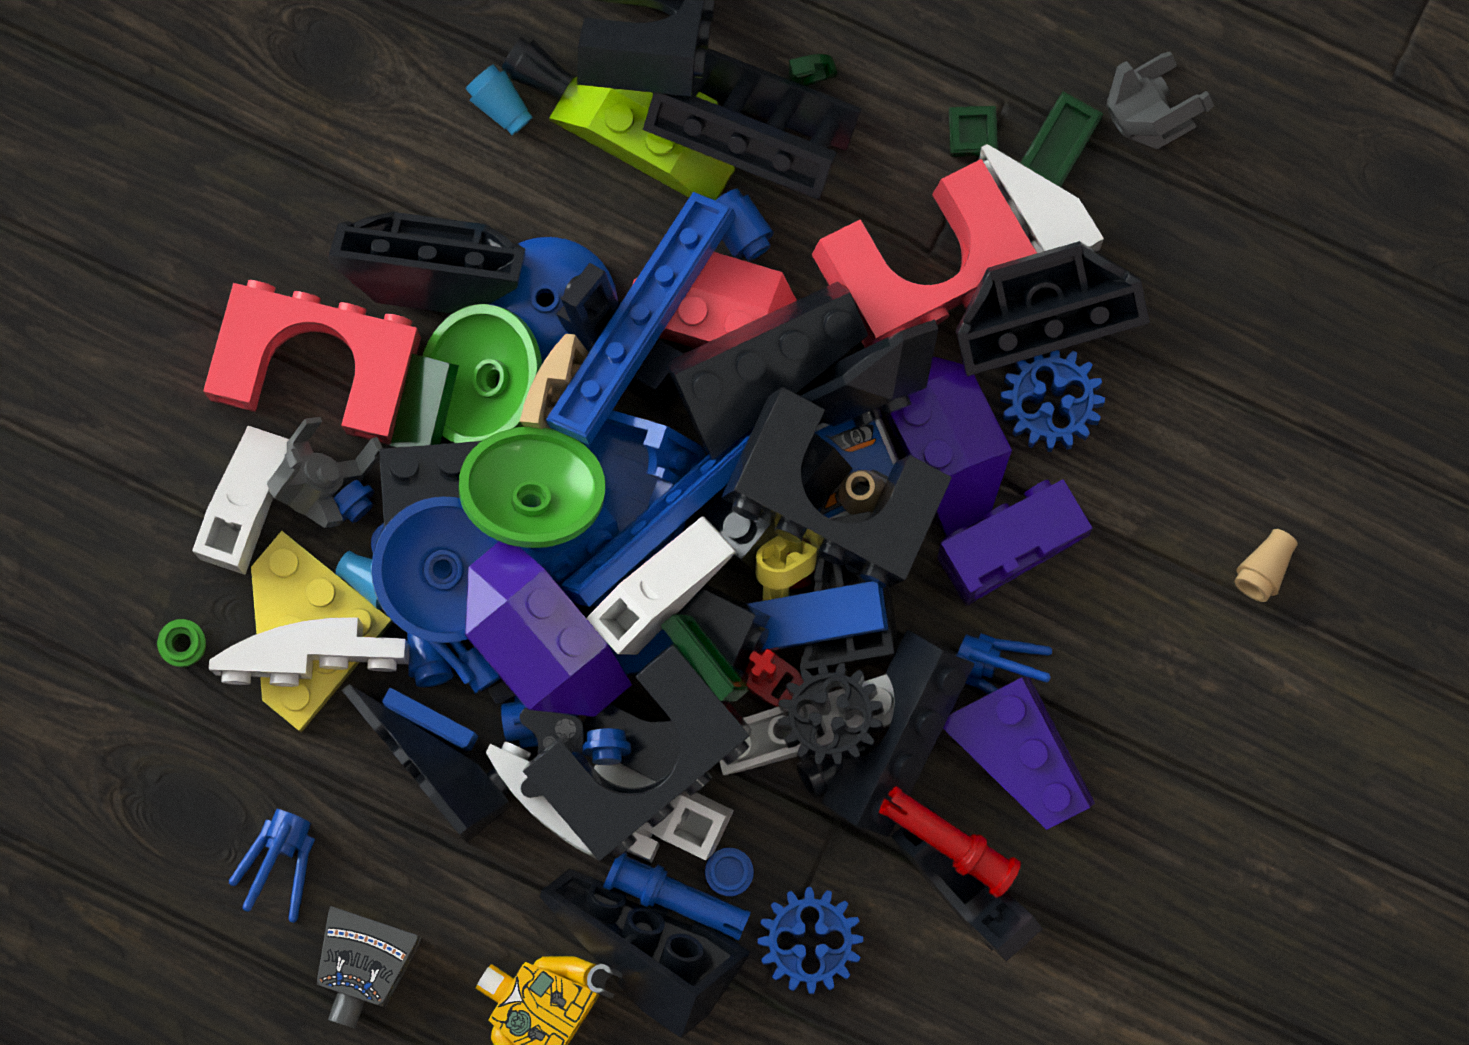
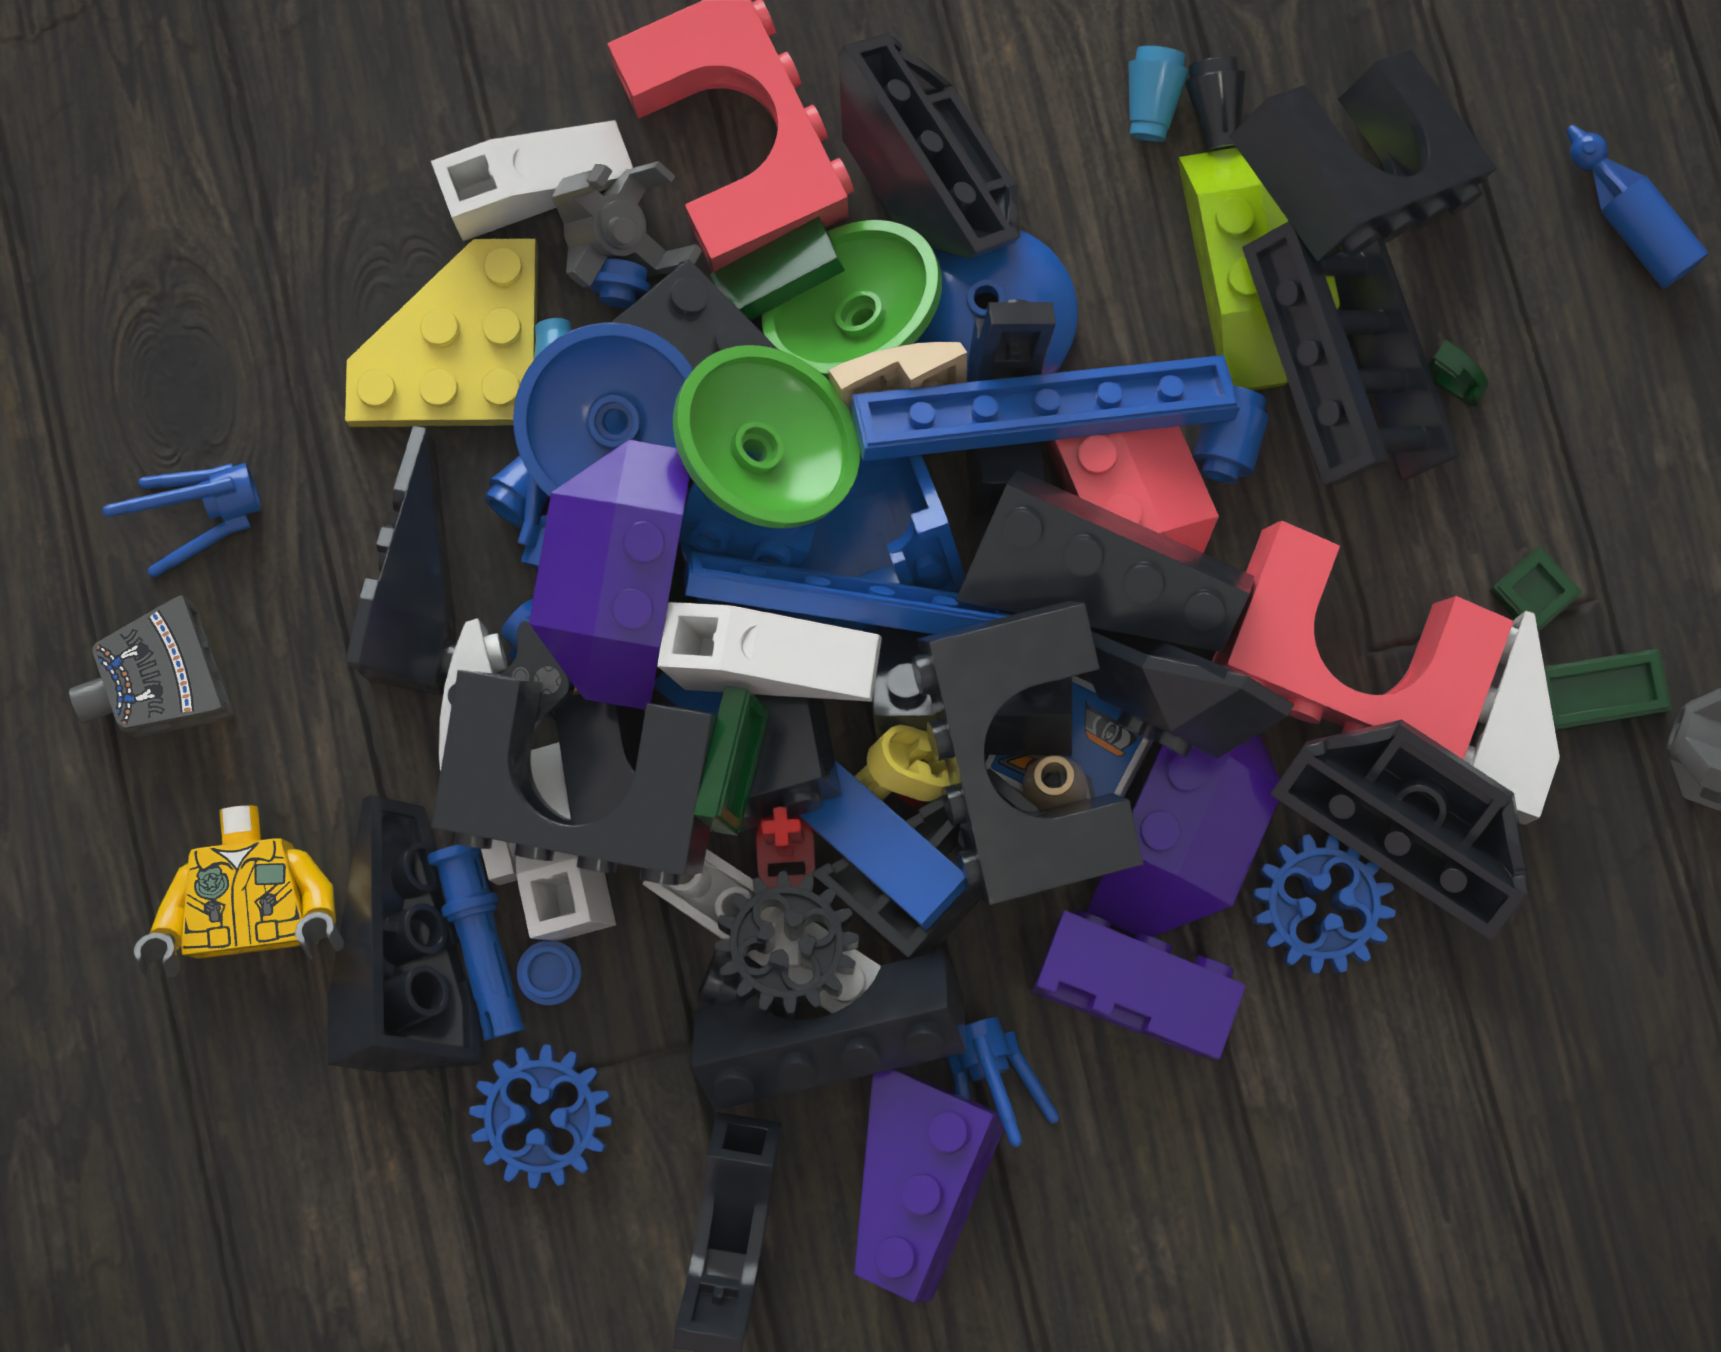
camera: 50 degrees right, 0 degrees up
bright green plate [157,619,206,667] -> none
white slope [209,618,410,687] -> none
blue tile [382,688,479,752] -> none
blue plate [582,728,631,765] -> none
red pin [879,786,1021,898] -> none
tan cone [1234,529,1298,602] -> none

